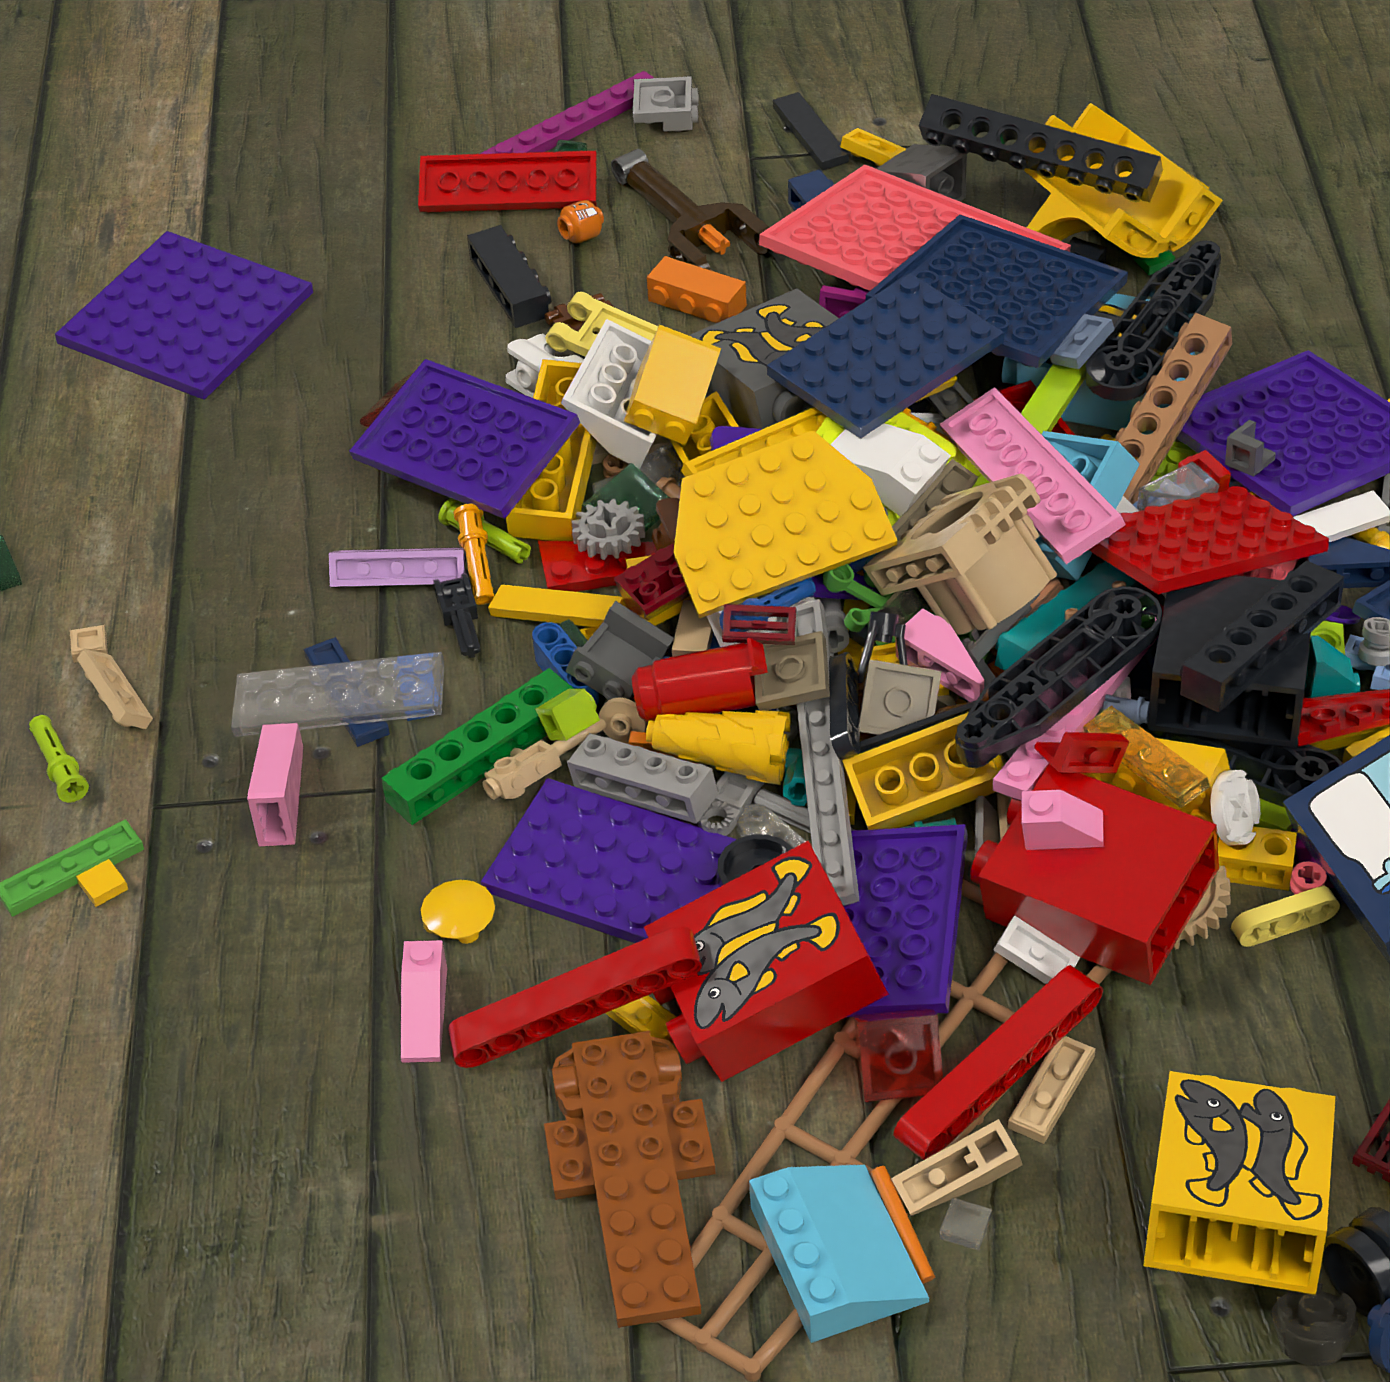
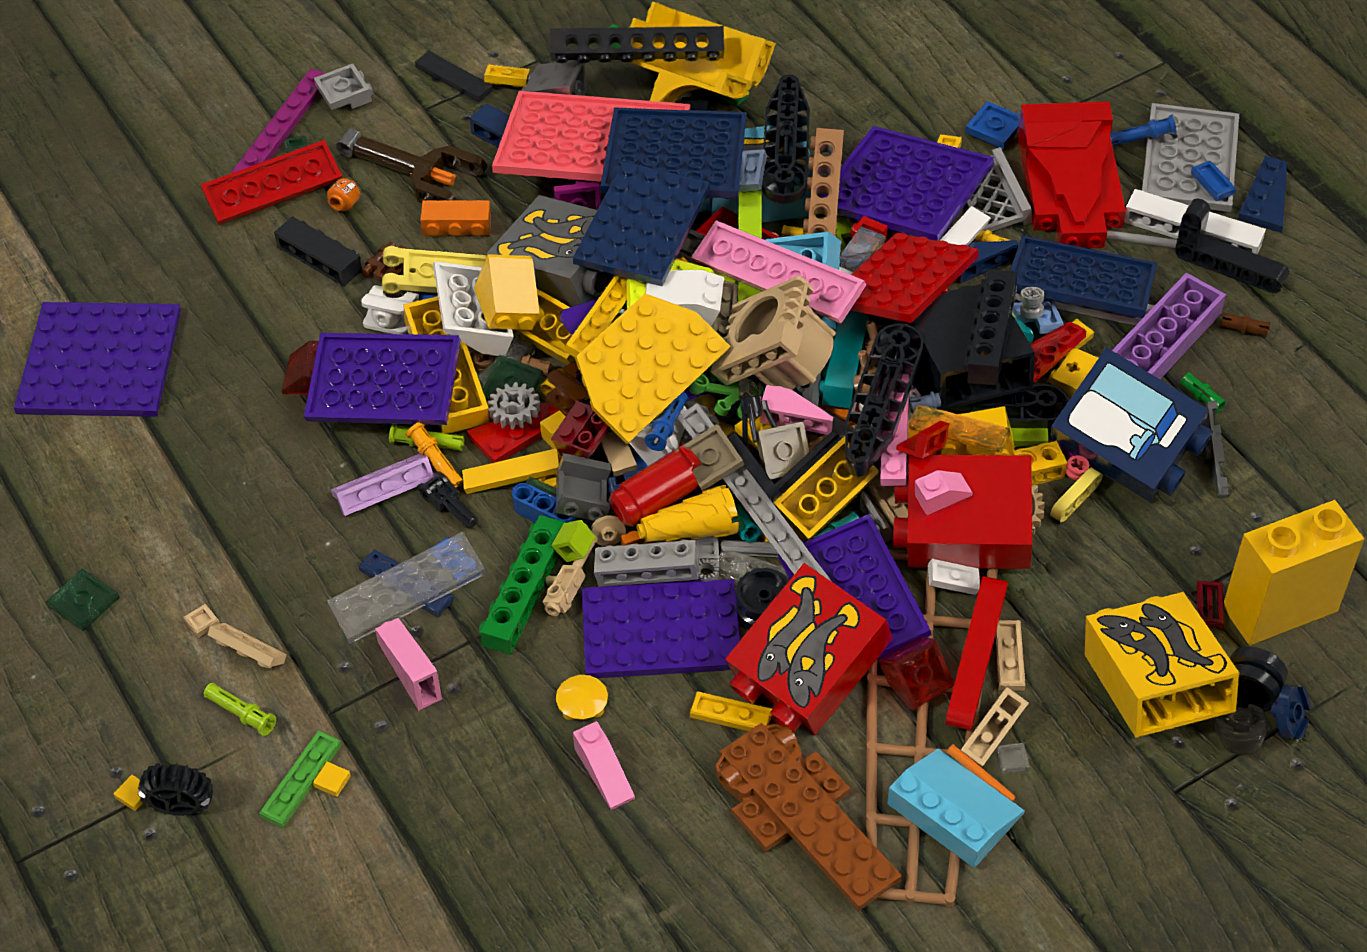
camera: 30 degrees left, 5 degrees up
red beam [448,926,702,1068] -> none
dark red tile [722,604,797,645] -> none
white tile [1210,770,1261,845] -> none
dark grey panel [1225,420,1276,477] -> none

